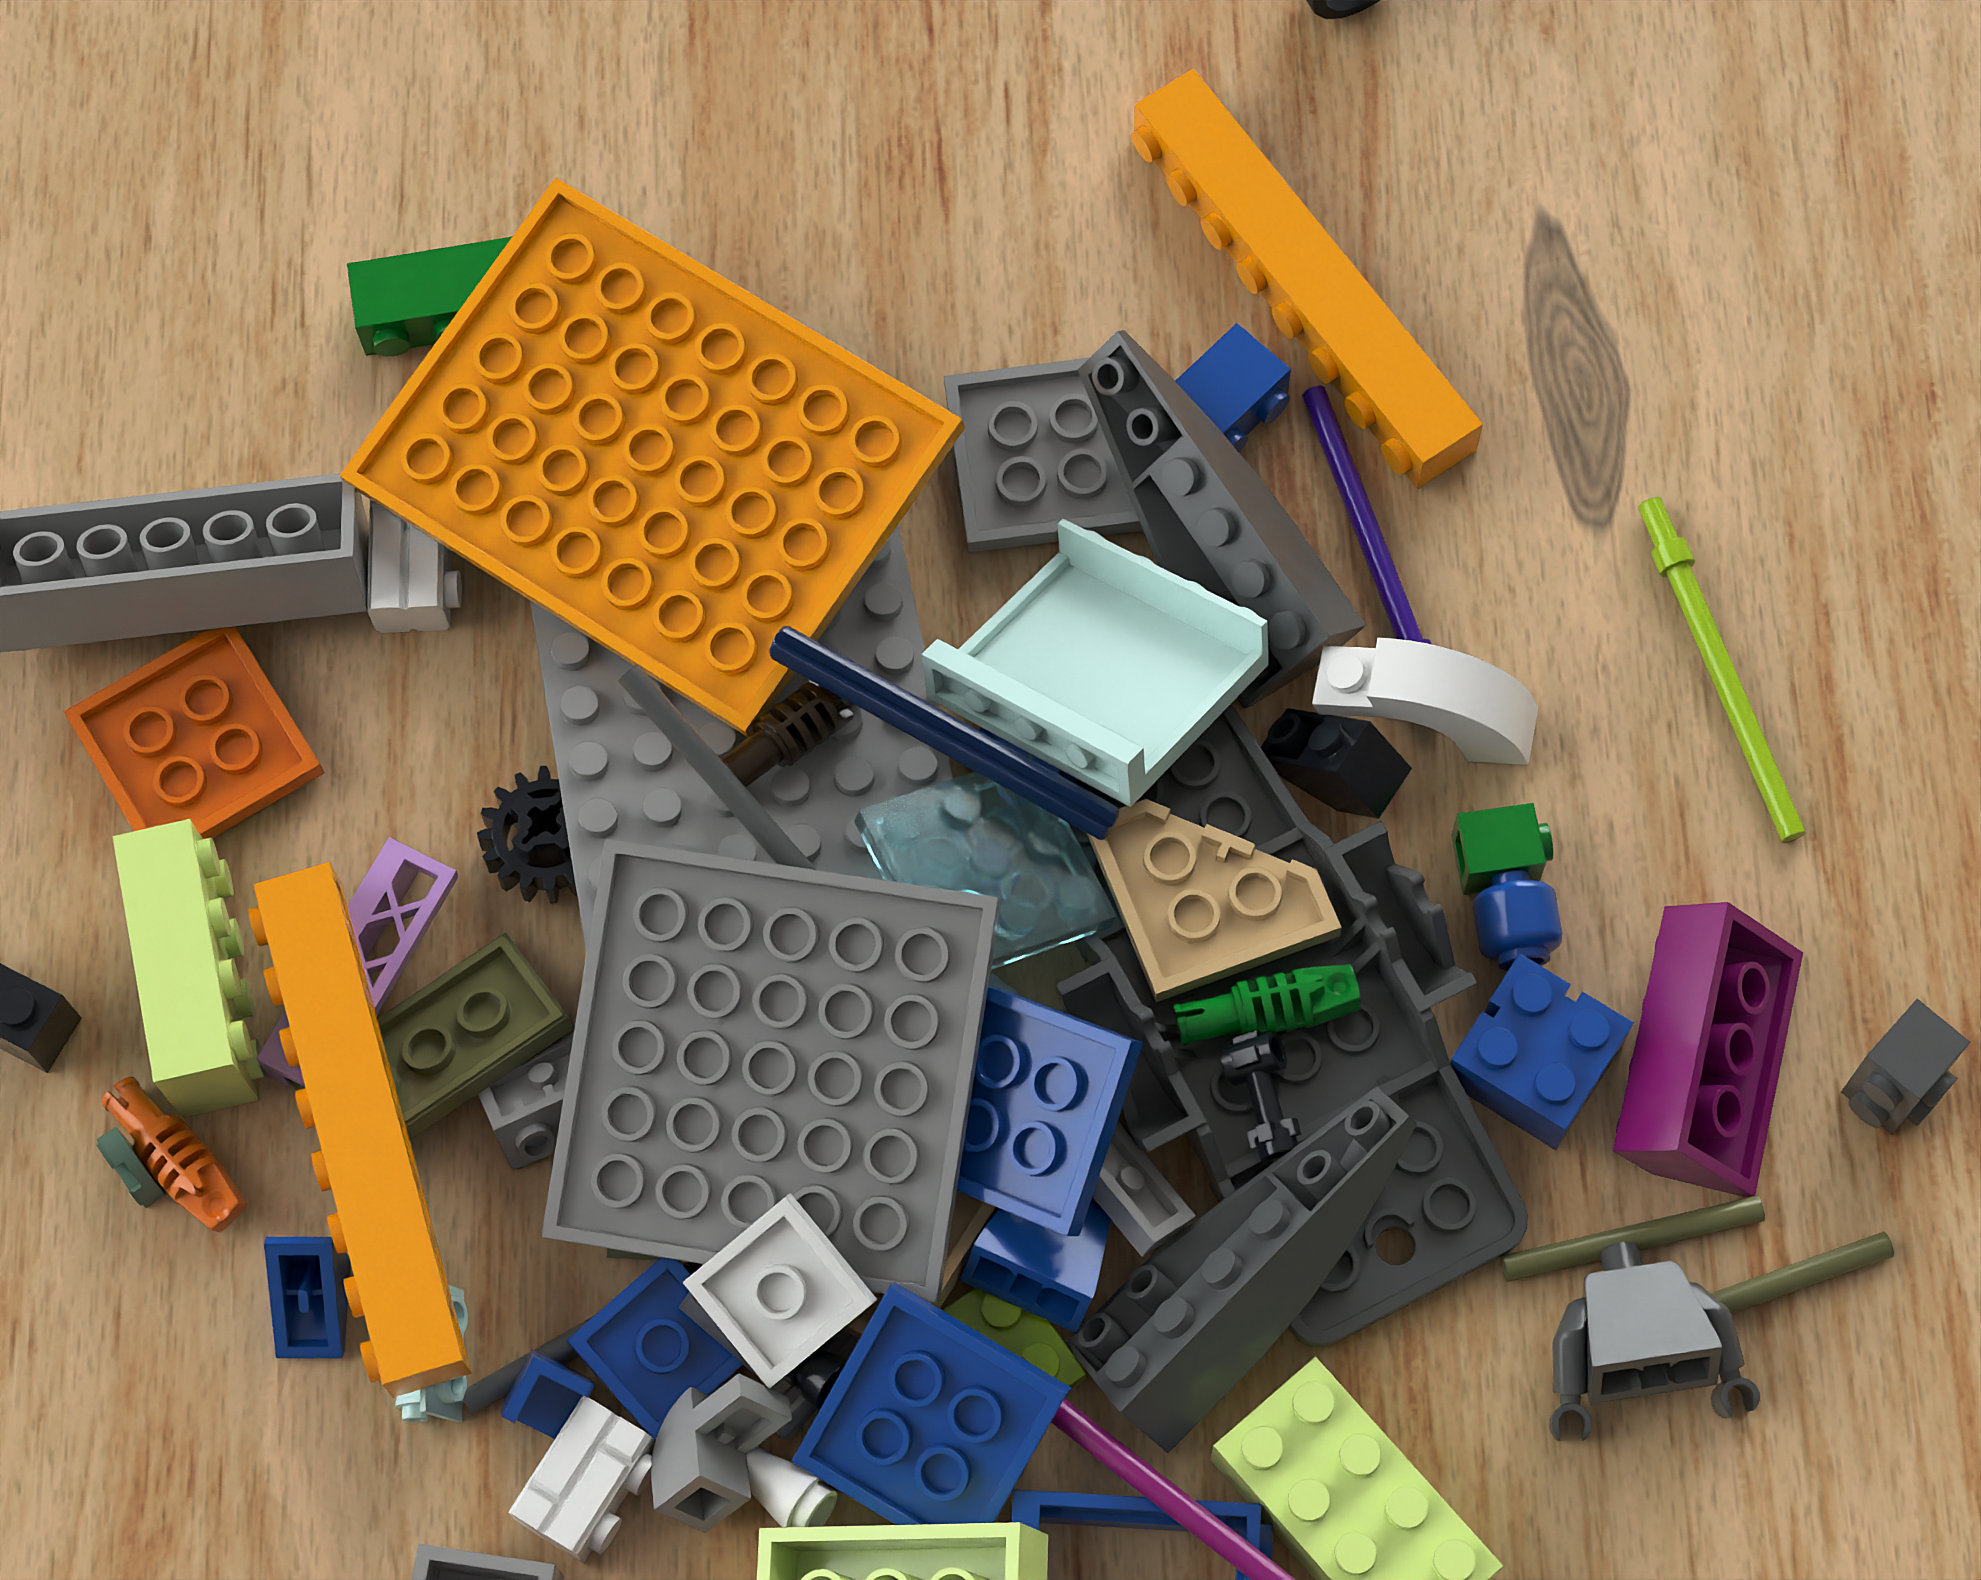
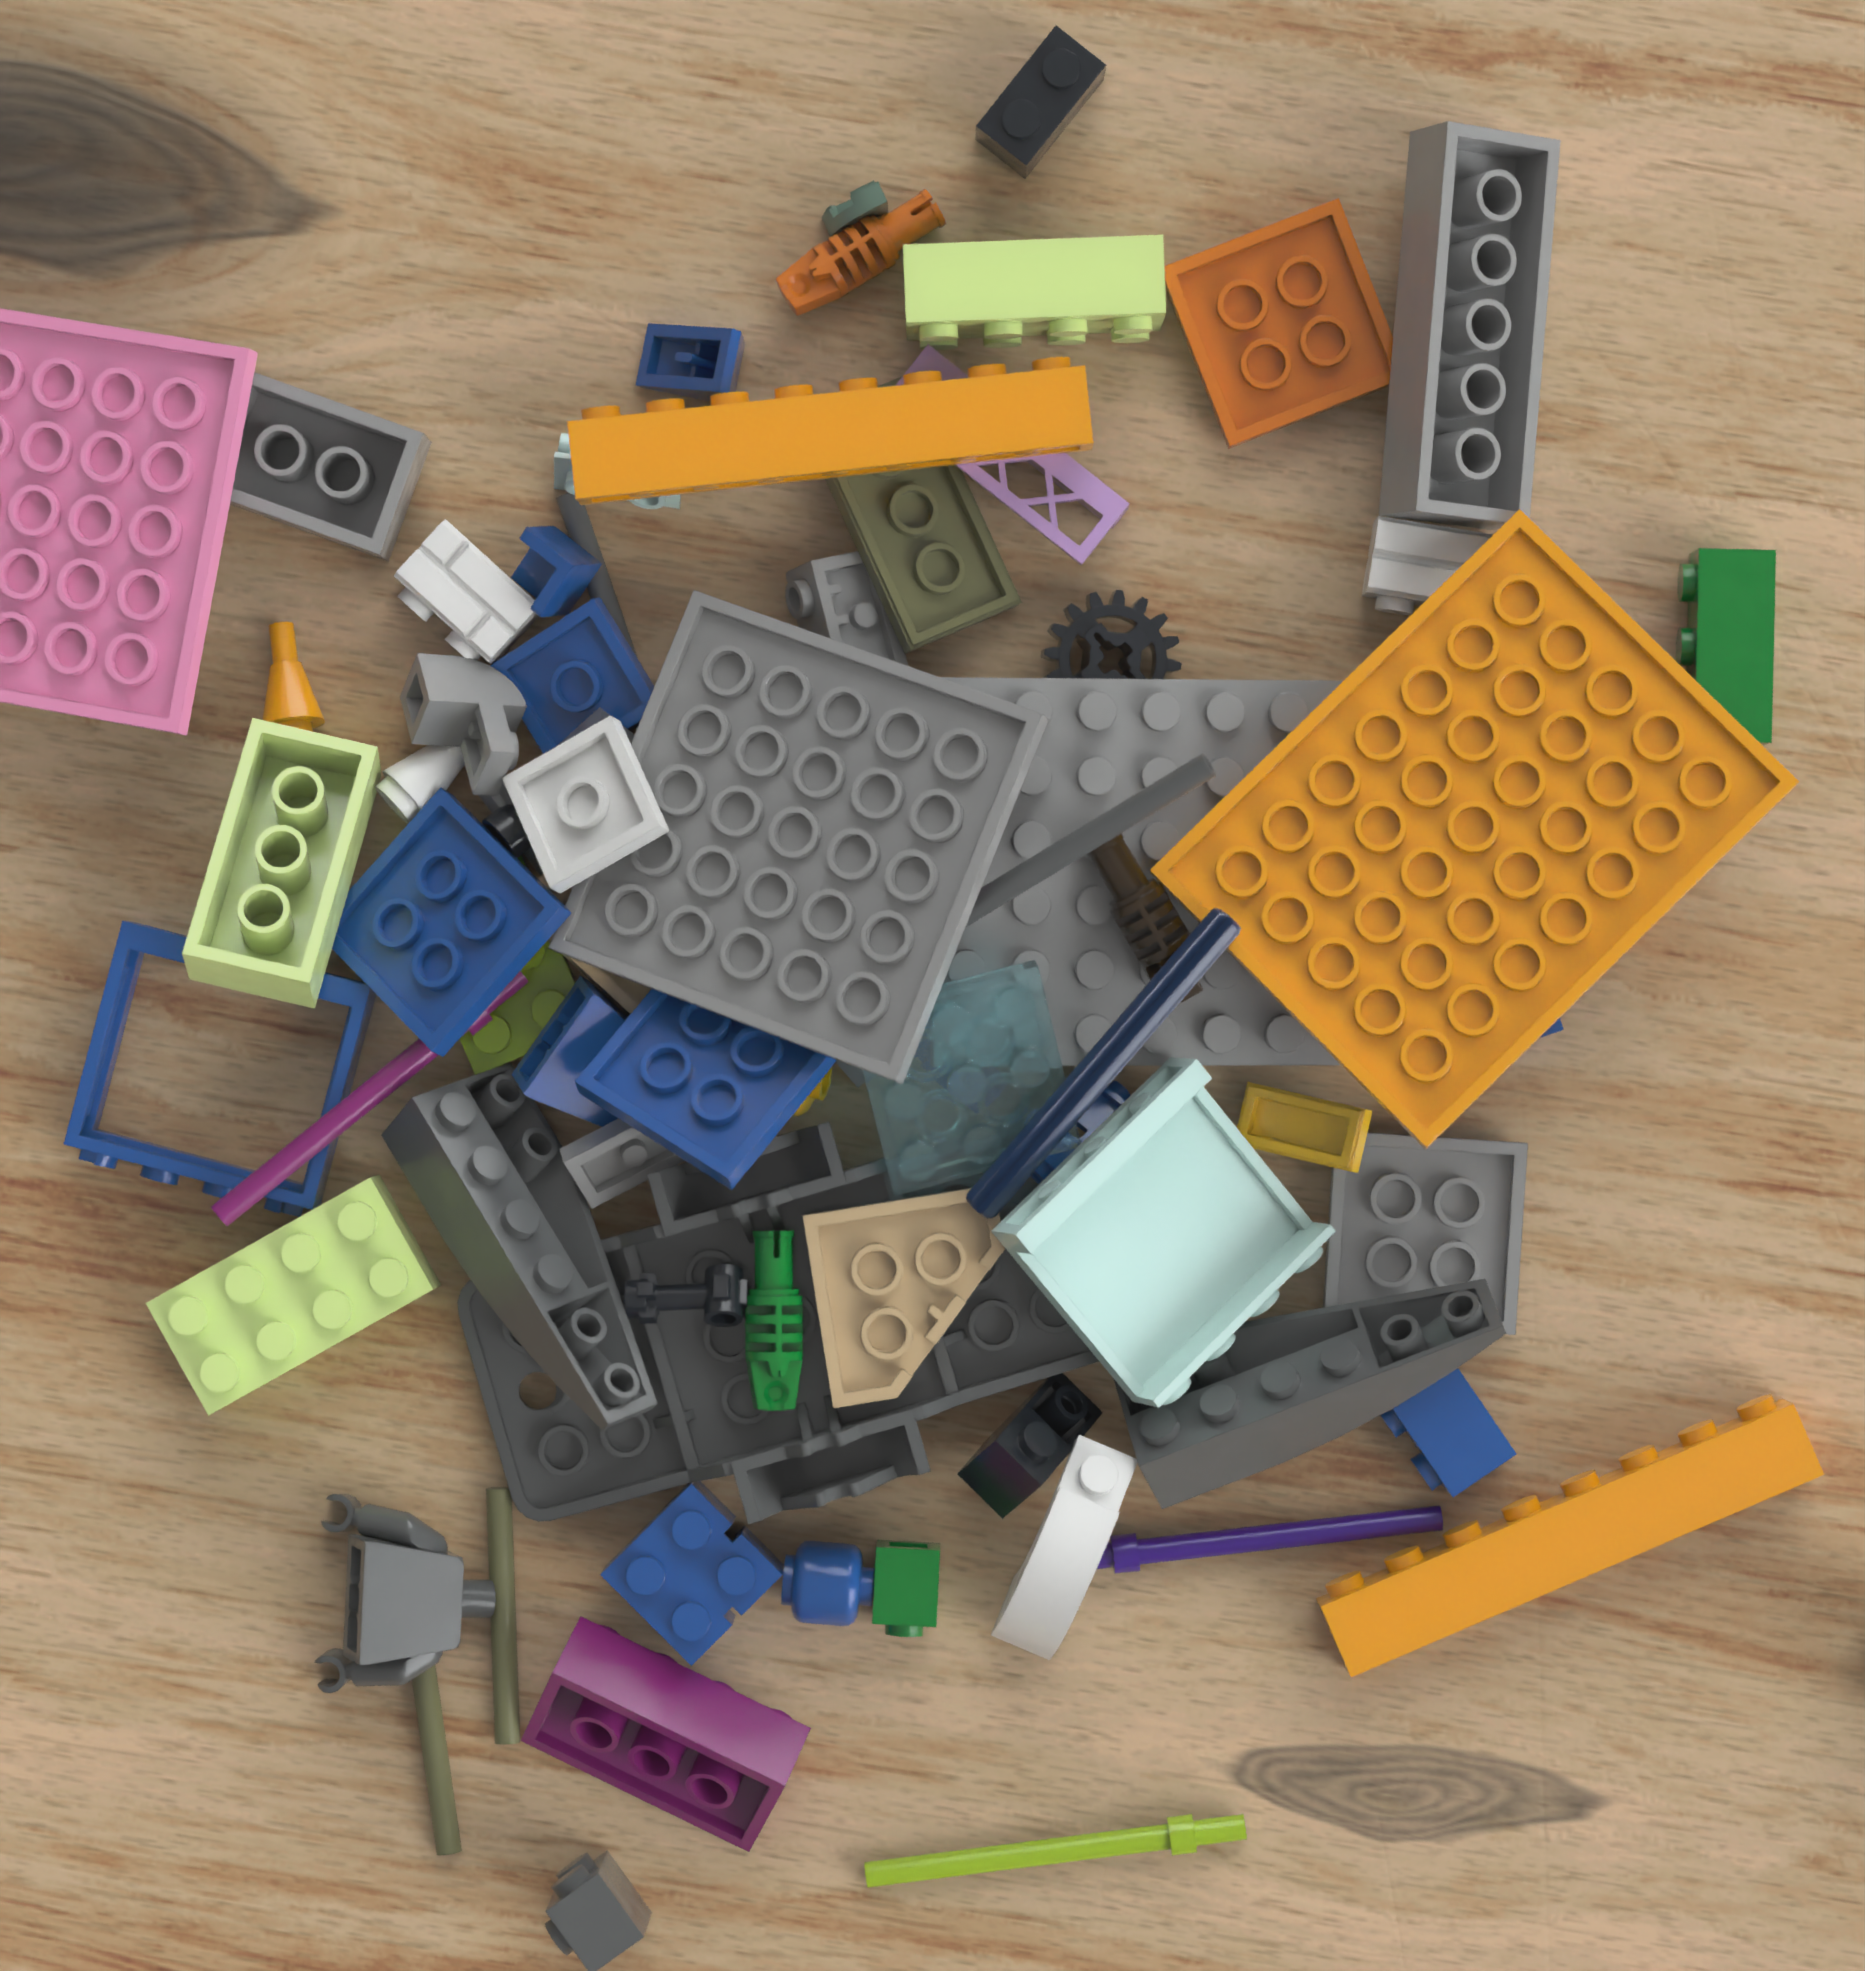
camera: 100 degrees right, 20 degrees up
none -> yellow tile [1237,1082,1372,1173]

